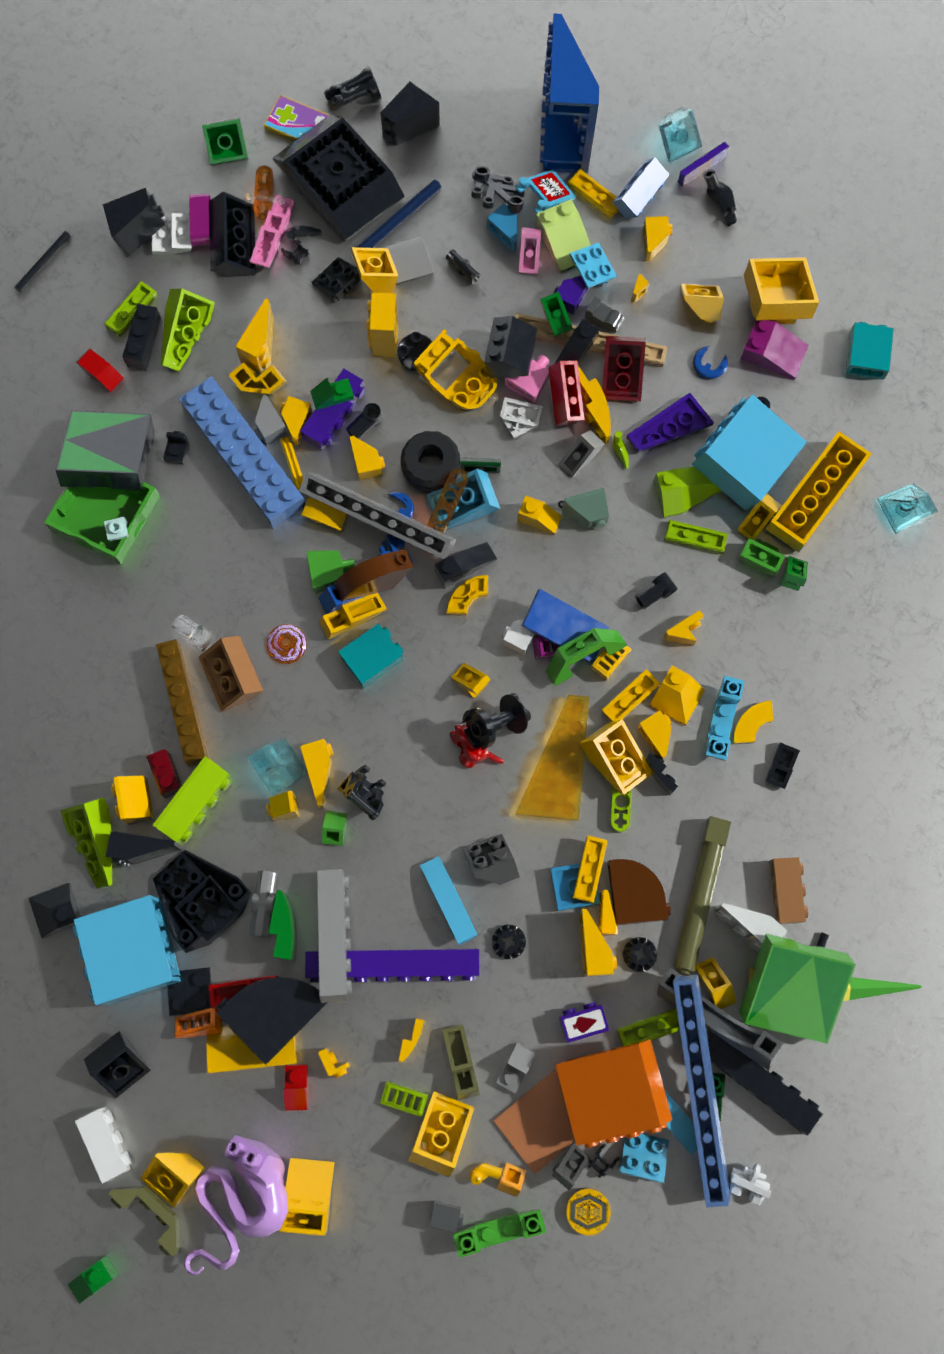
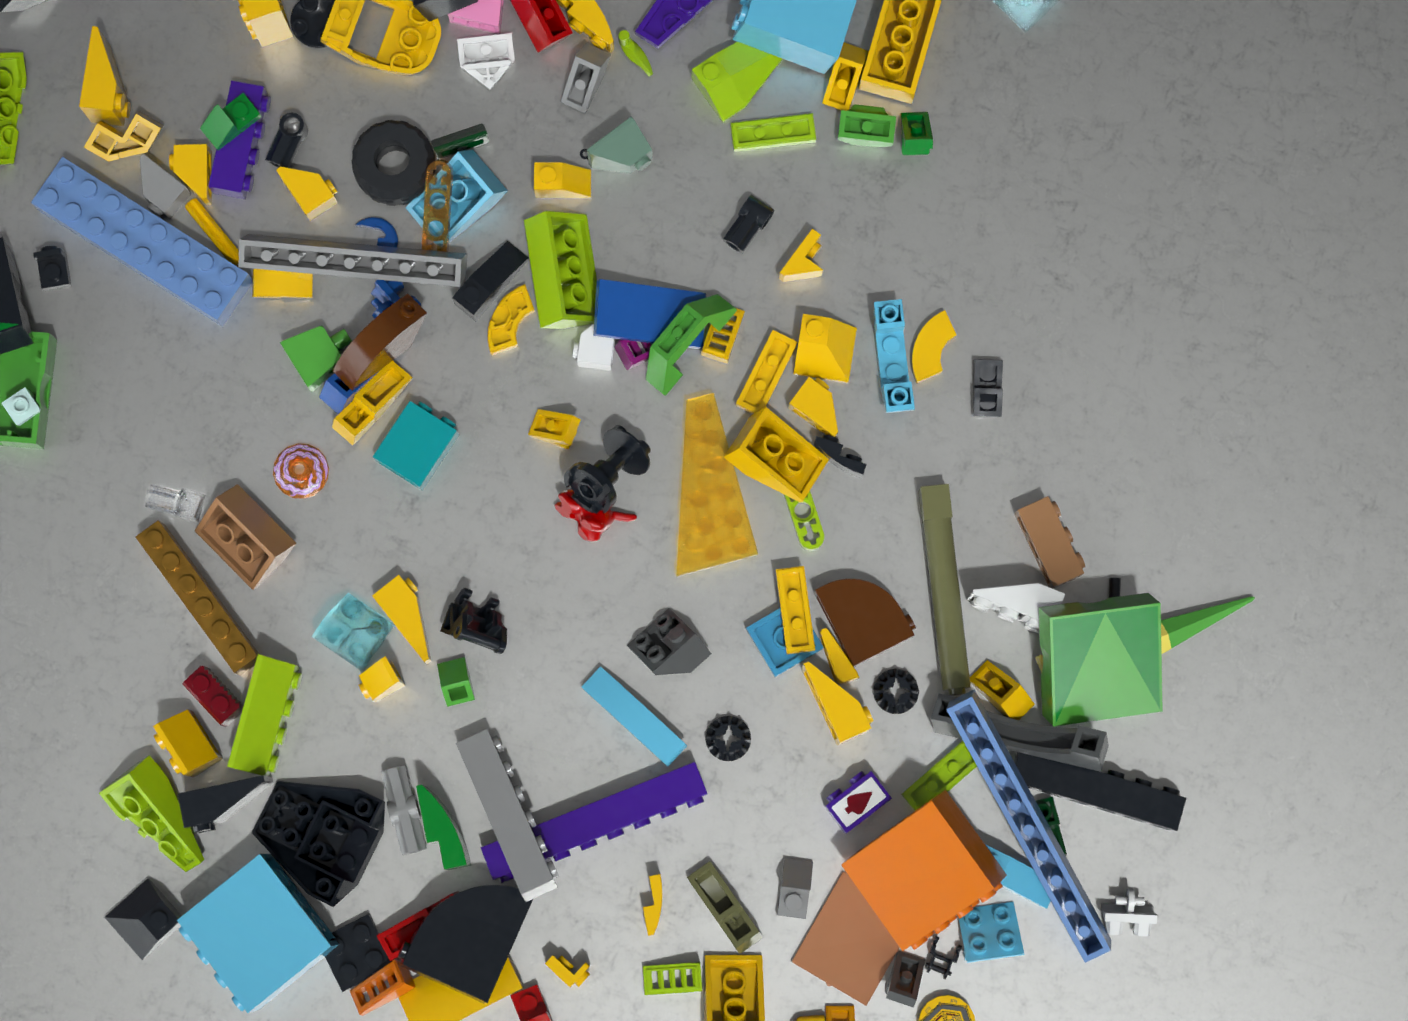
camera: 20 degrees left, 5 degrees up
none -> lime slope [524,211,597,329]

